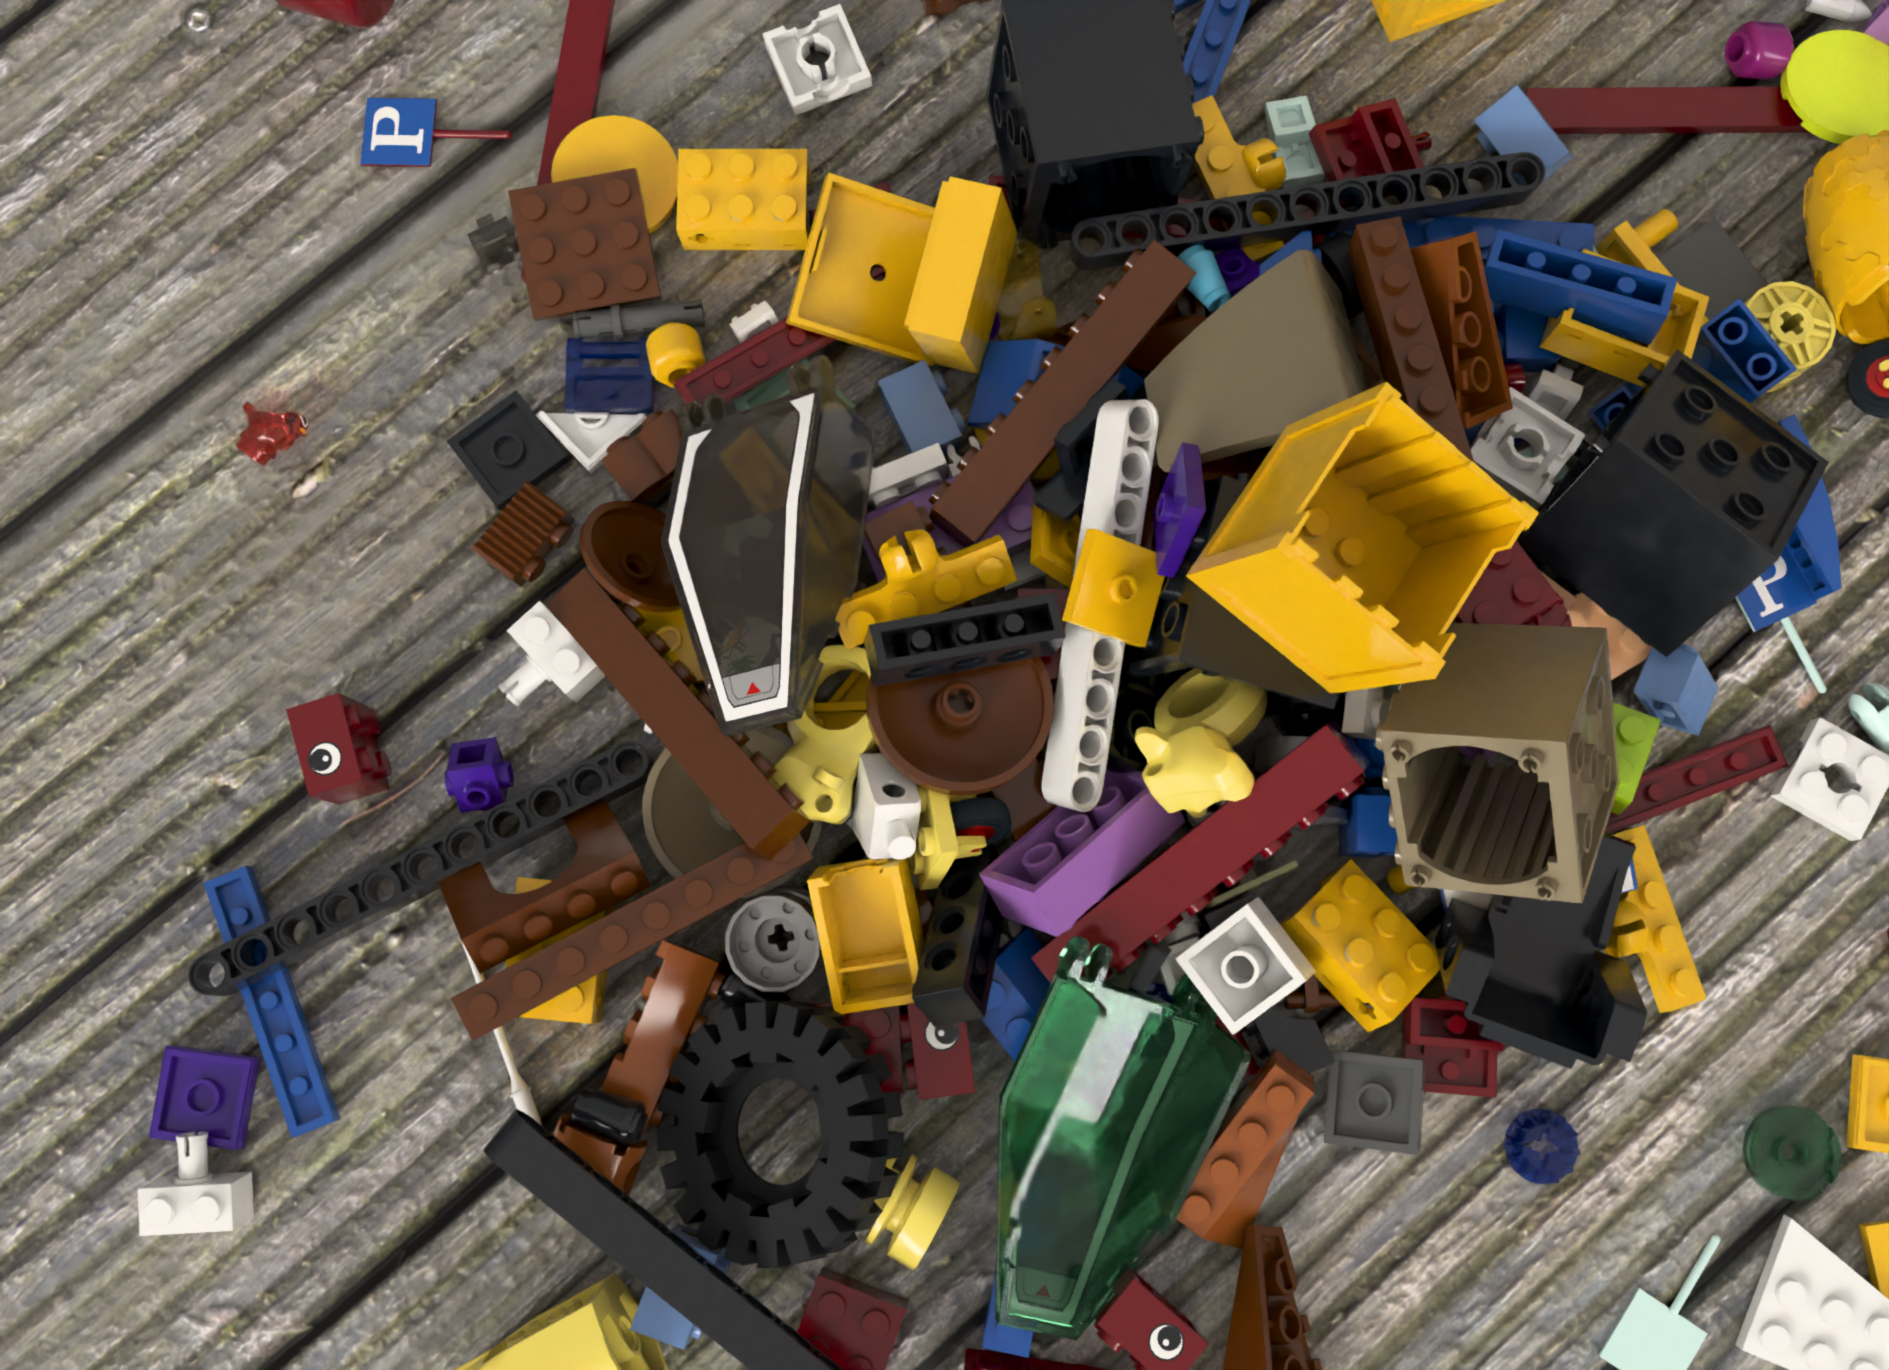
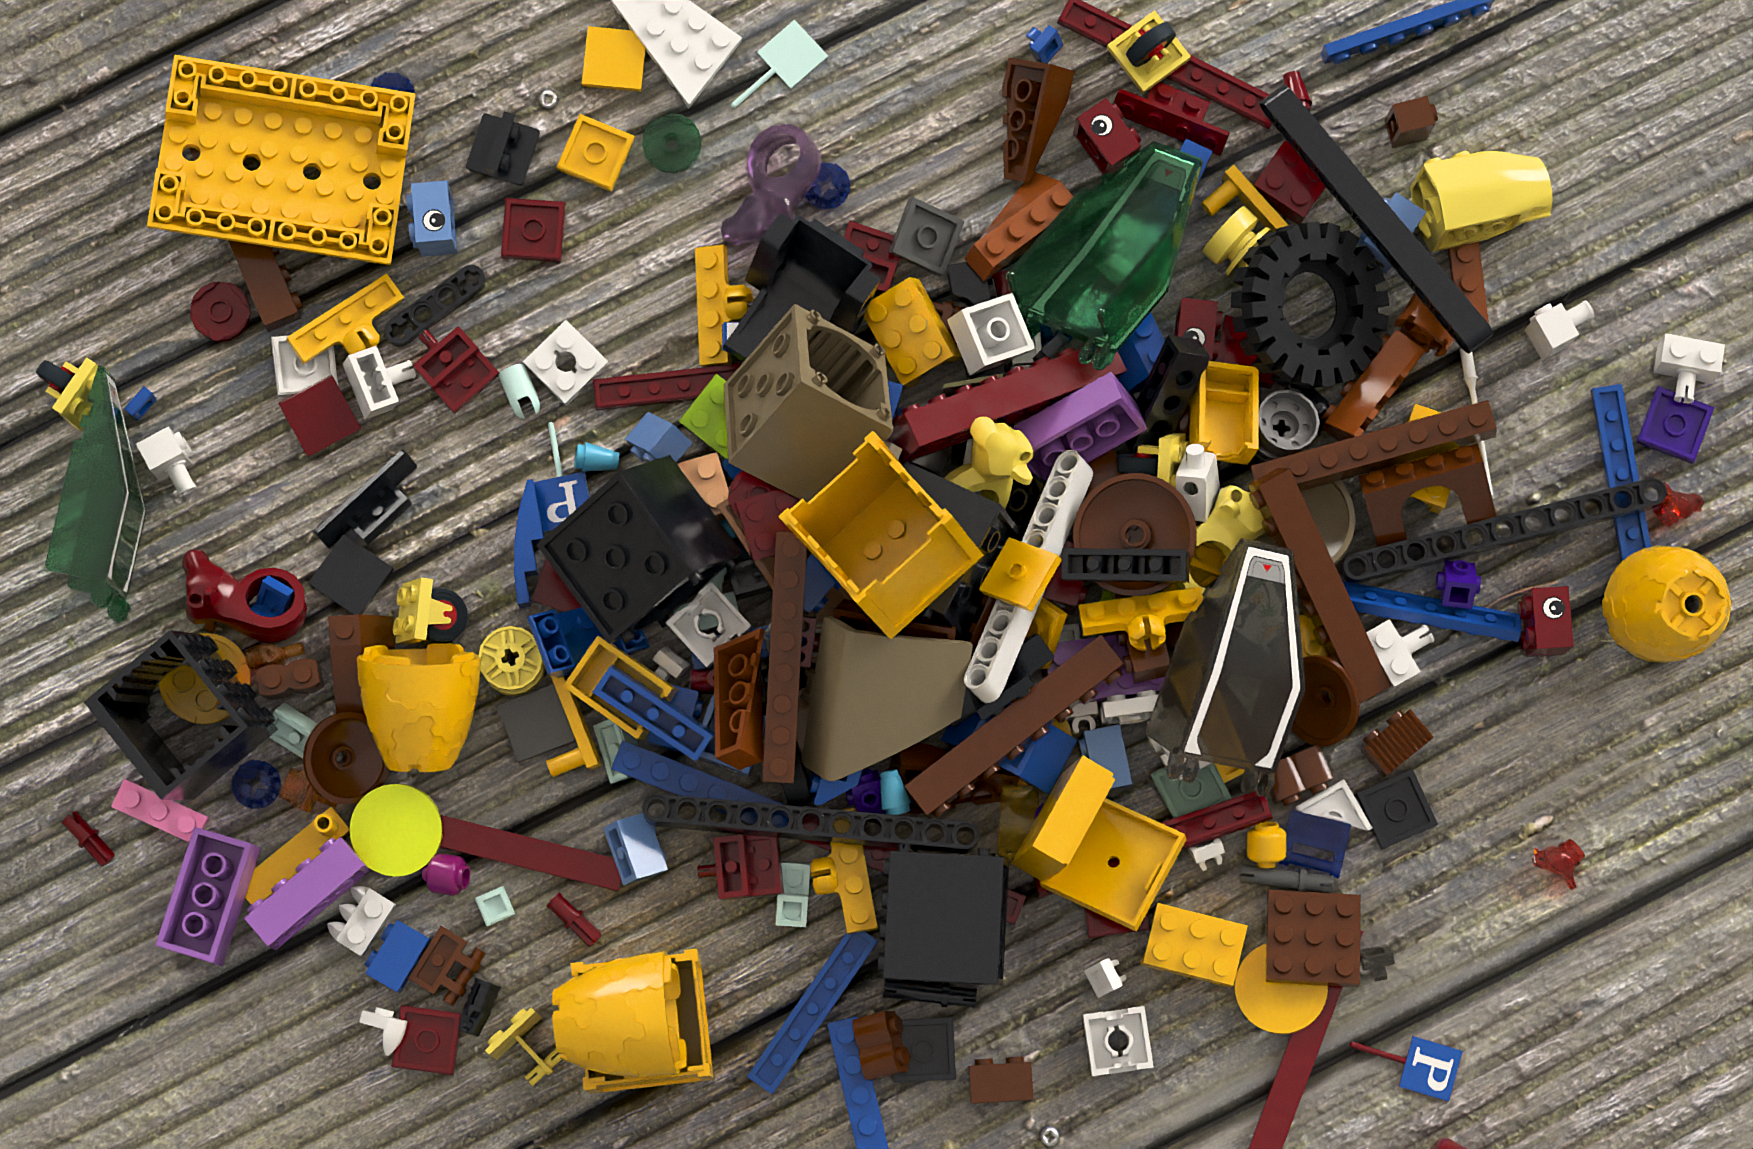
camera: 175 degrees left, 0 degrees up
black piece [571,1087,648,1146] -> none
dark purple plate [1152,442,1206,578] -> none
none -> light aqua tile [475,886,516,927]
none -> dark red axle [546,892,602,947]
none -> medium azure cone [574,442,619,472]
none -> clear purple animal [720,124,822,246]
none -> white tile [1084,958,1127,998]
none -> yellow piece [1200,164,1289,232]
none -> blue plate [1342,581,1521,642]
none -> dark orange plate [1448,242,1489,324]
none -> white brick [1525,300,1595,361]
none -> yellow piece [1602,546,1731,663]
none -> clear red animal [1652,481,1704,528]

